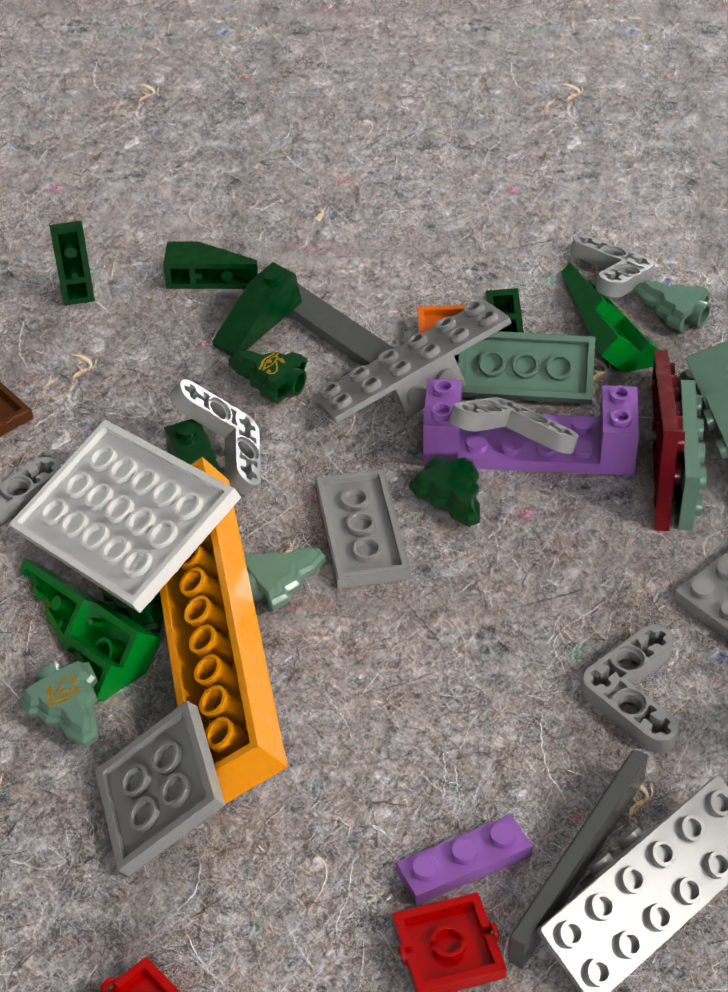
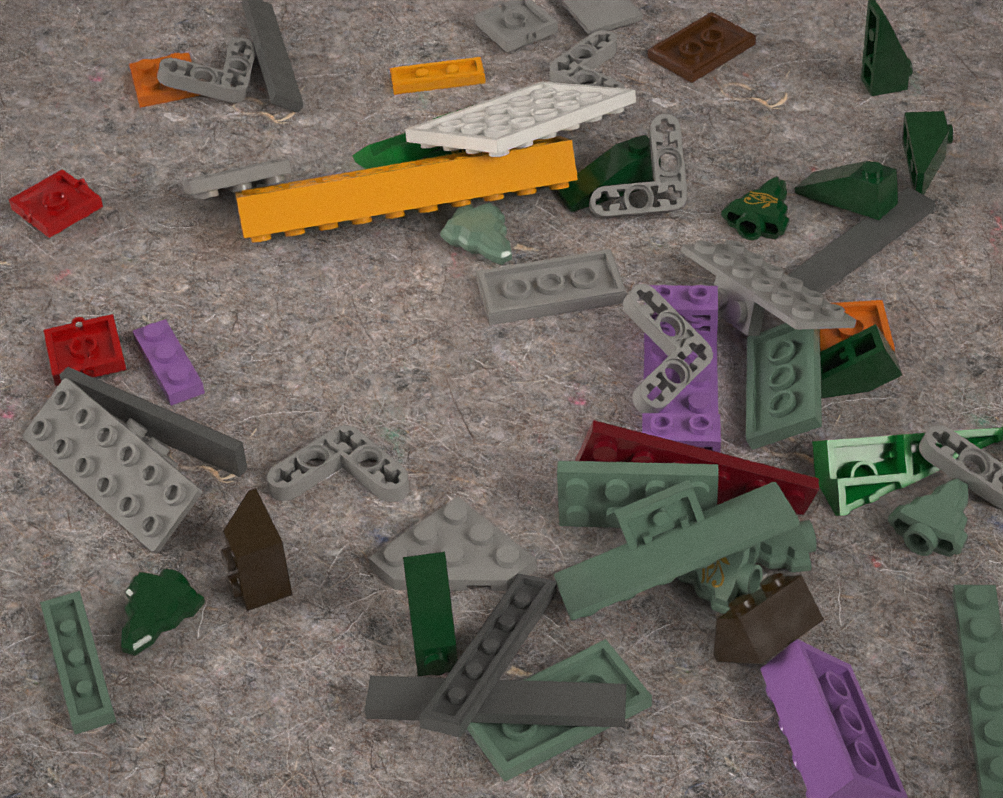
camera: 90 degrees right, 0 degrees up
sand green rock [18,661,98,748] -> none
dark green rock [409,456,480,527] -> none

